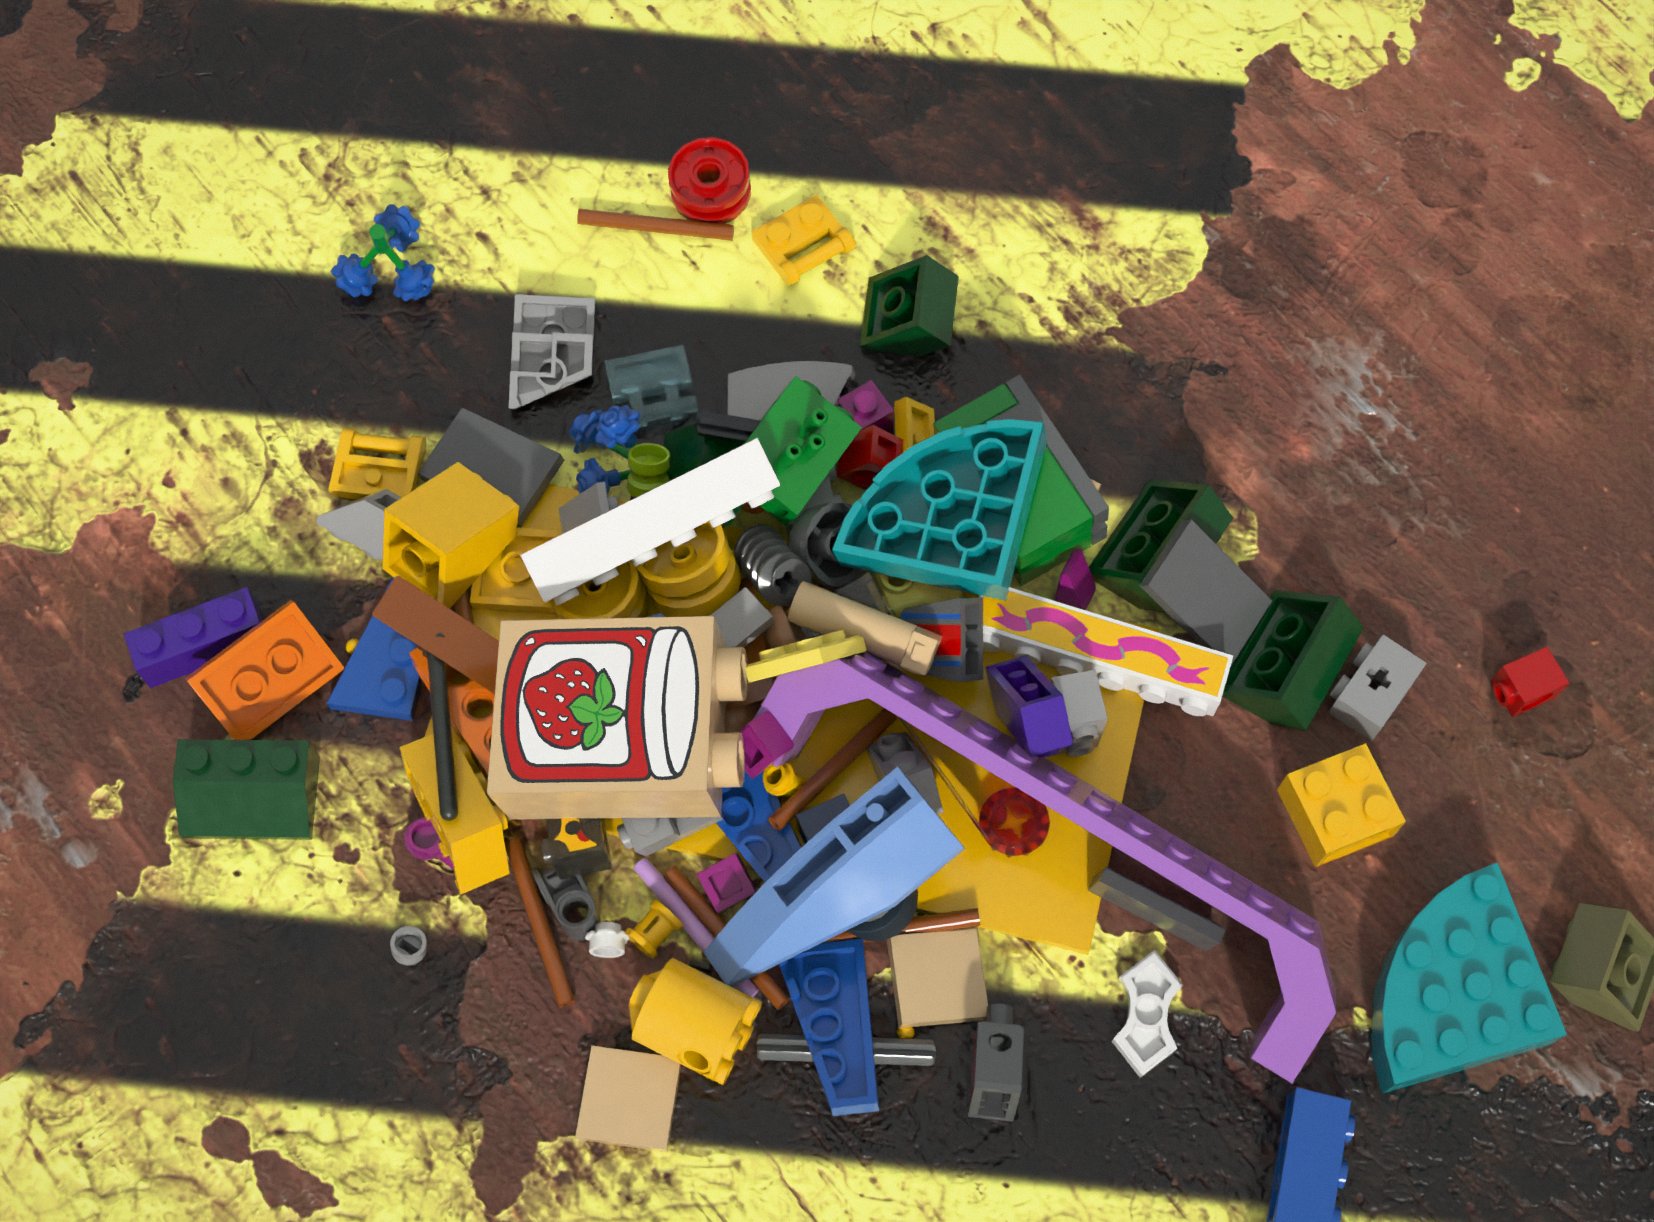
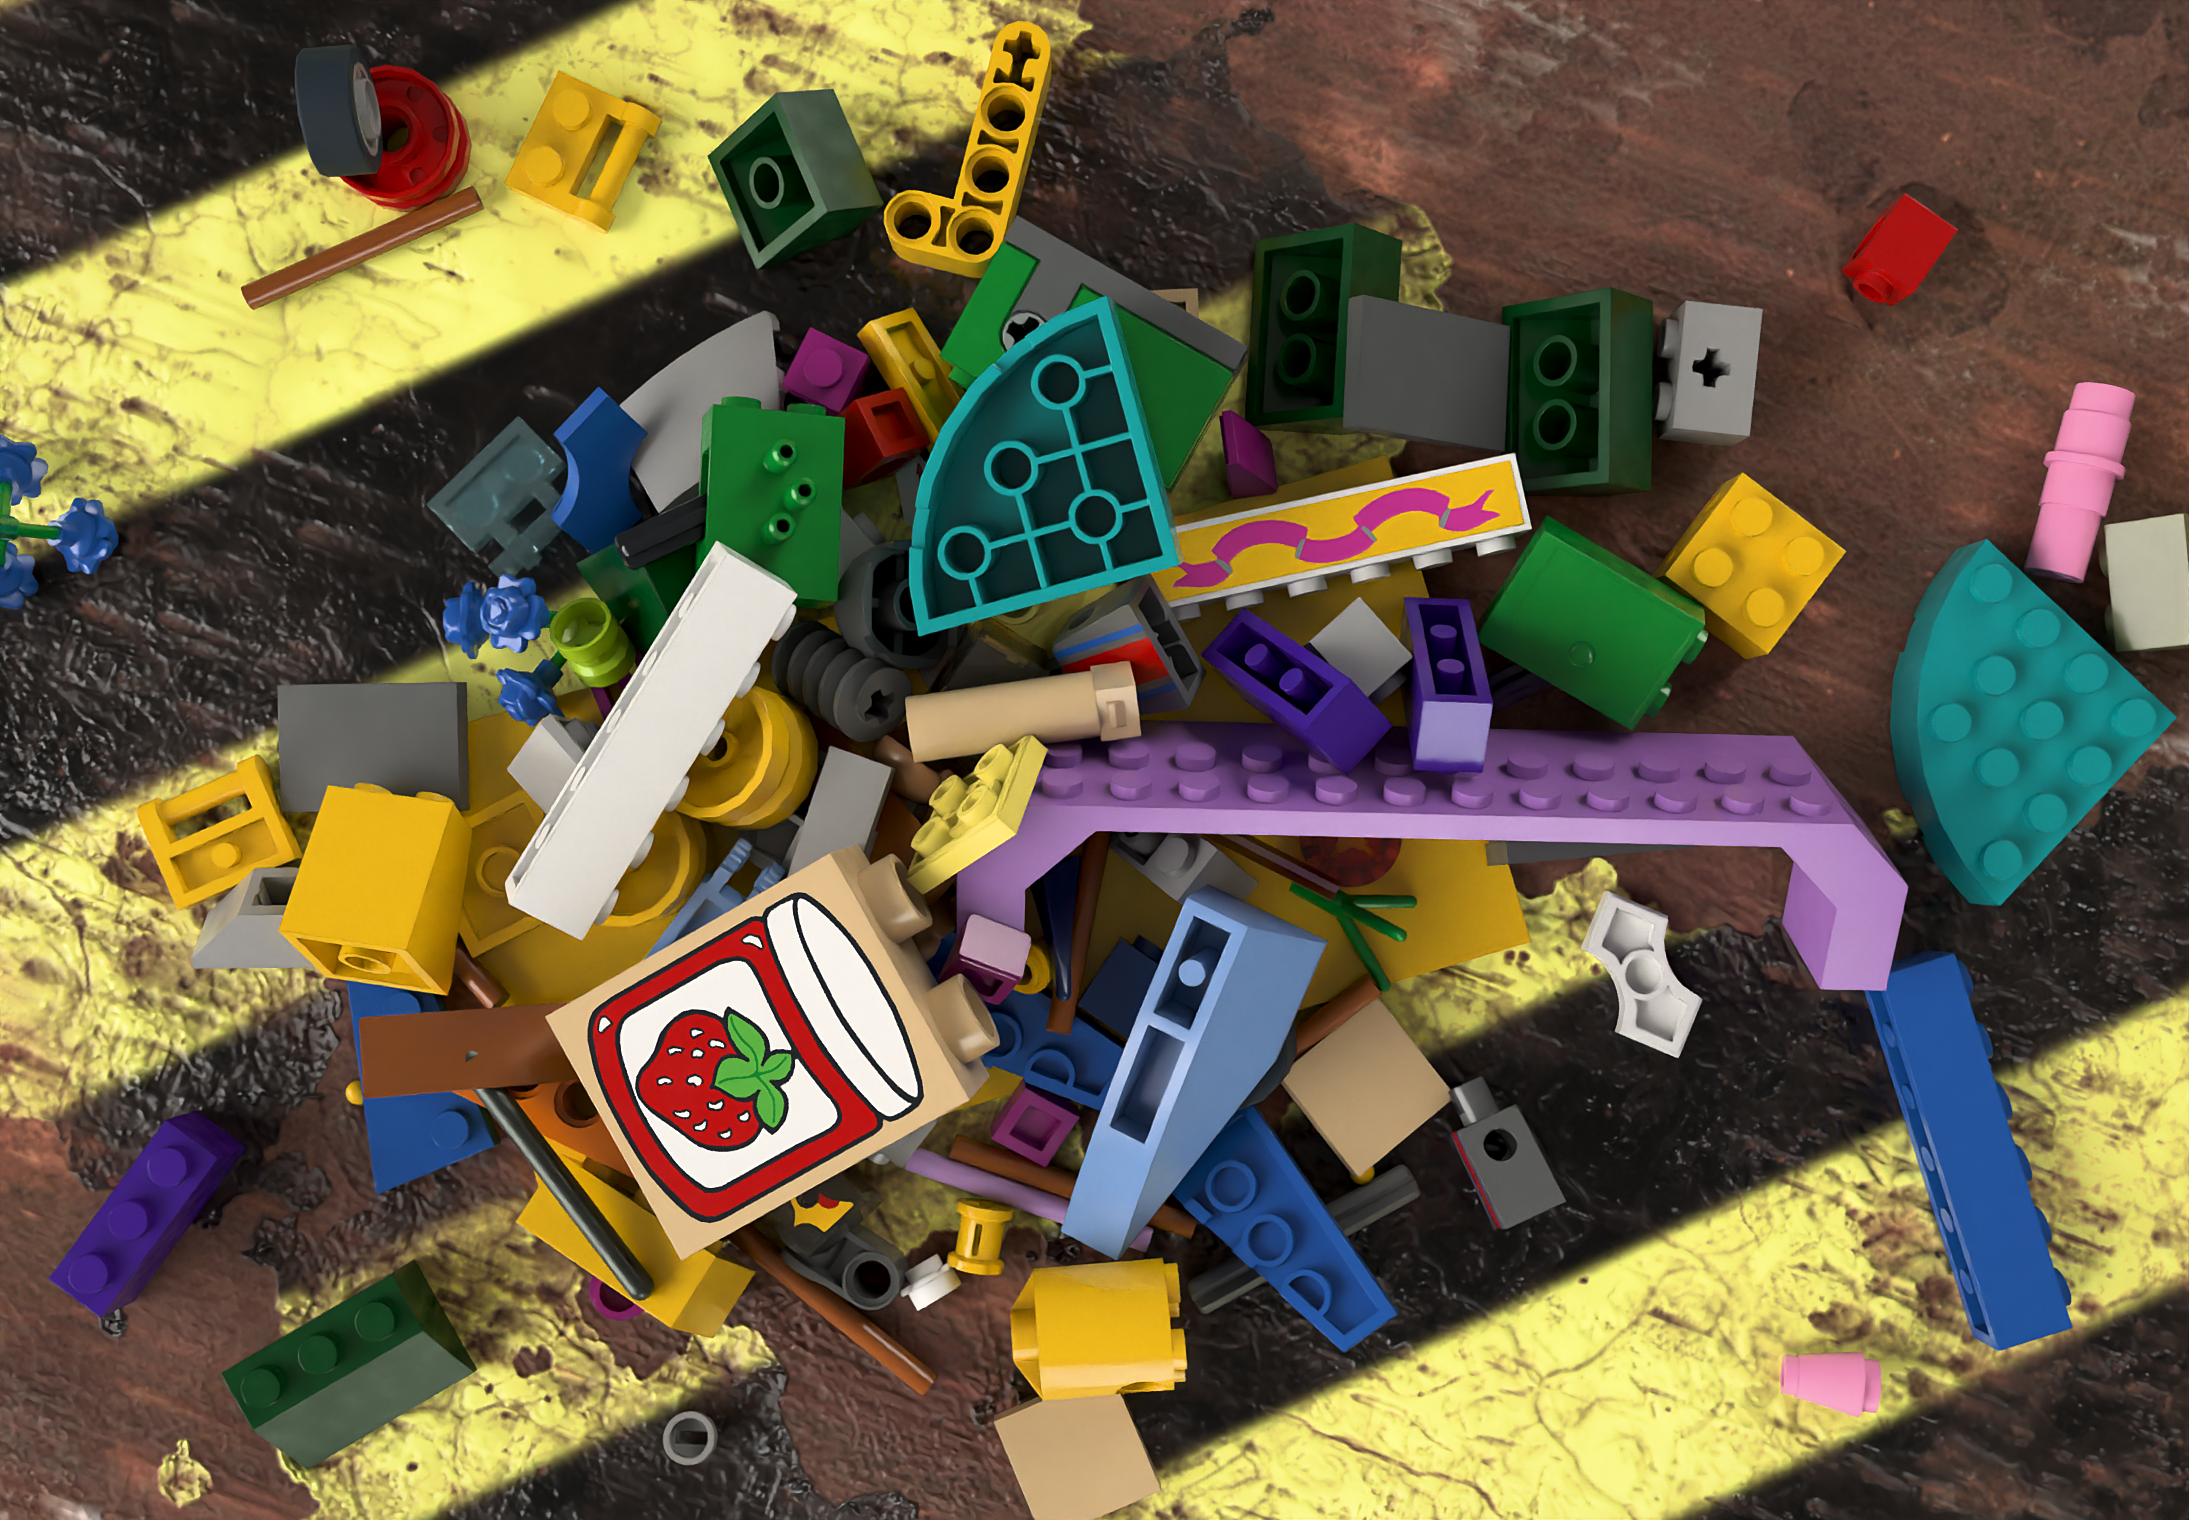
camera: 30 degrees left, 20 degrees up
orange plate [185,600,345,740] -> none
light grey slope [509,294,595,409] -> none
none -> black wheel [295,44,383,178]
none -> blue tile [550,387,648,554]
none -> yellow beam [884,21,1052,278]
none -> dark blue piece [1030,855,1081,1001]
none -> green plant [1288,882,1417,992]
none -> dark purple brick [1399,597,1493,775]
none -> green piece [1476,515,1709,731]
none -> bright pink piece [2024,382,2136,583]

